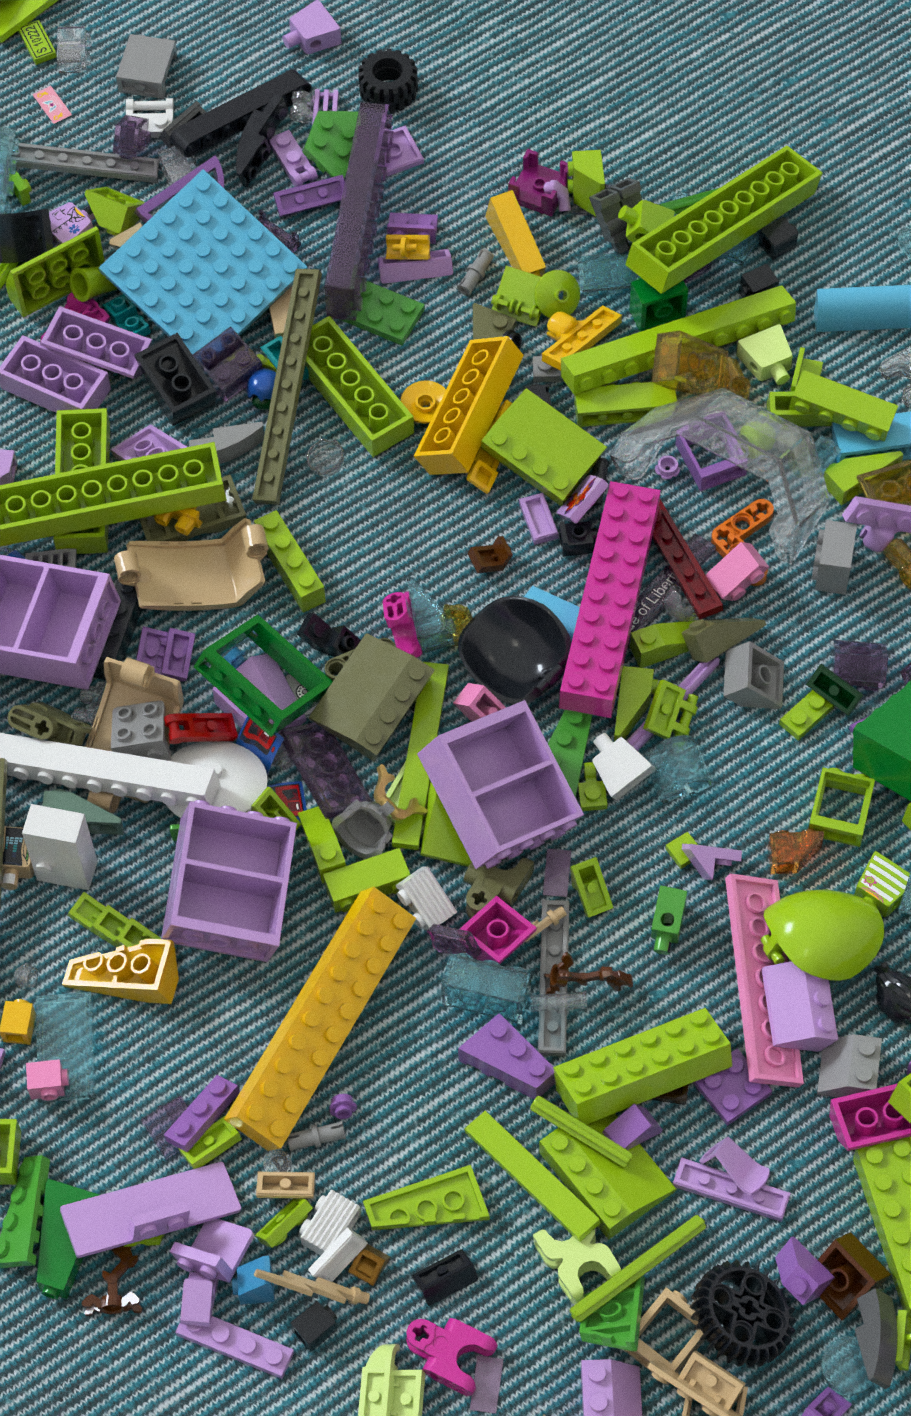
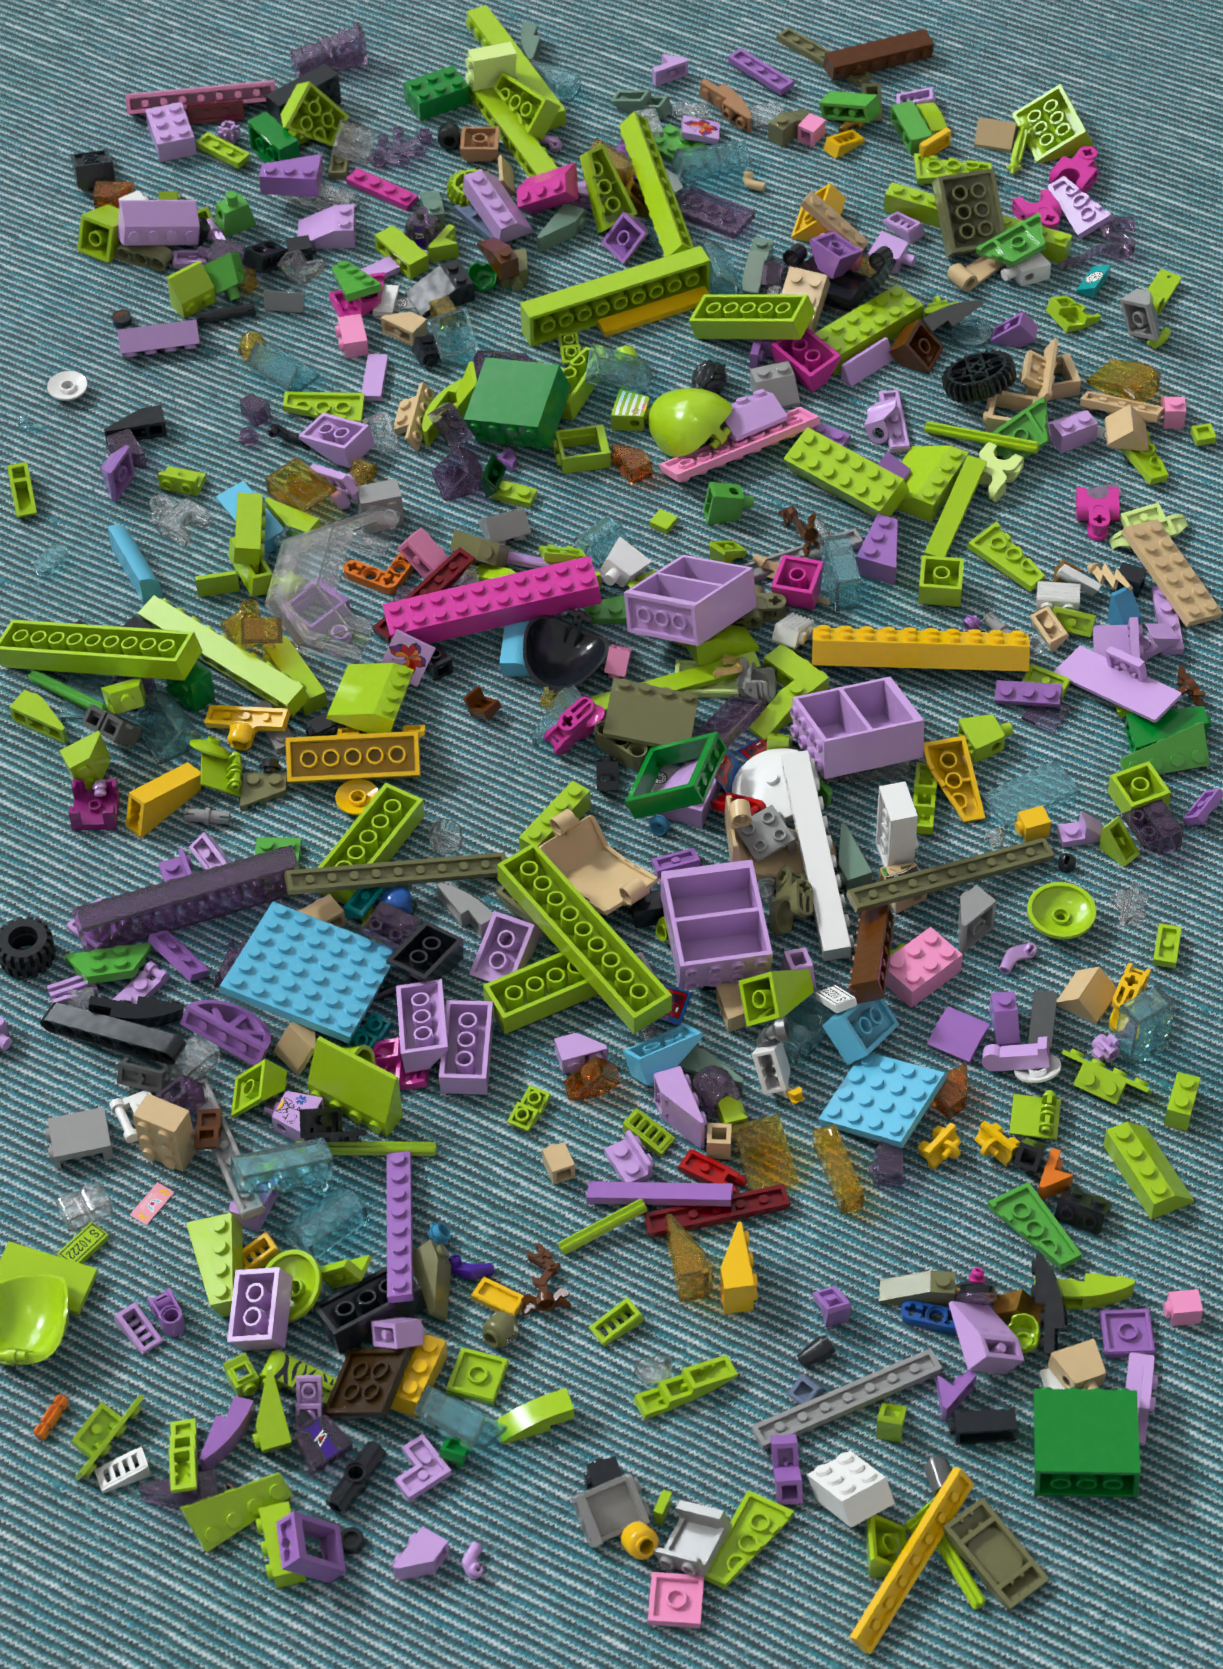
camera: 115 degrees left, 10 degrees down
bright pink brick [26,1059,69,1101] -> none
yellow hips [386,234,430,260] -> none
black slope [411,1249,478,1306] -> none
clear purple plate [427,924,482,960] -> none
lavender tile [519,493,559,545] -> none
lime axle [530,1096,633,1167] -> none
lavender slope [682,844,742,880] -> none
yellowish green torso [736,324,793,385] -> none
medium lavender slope [775,1236,835,1305] -> none
none -> lime slope [9,689,68,745]
none -> tan brick [133,1093,197,1172]
none -> reddish brown slope [194,1108,223,1150]
none -> lavender slope [841,337,894,386]
none -> lime brick [918,555,964,607]
none -> lime torso [957,714,1013,763]
none -> tan plate [1121,519,1223,627]

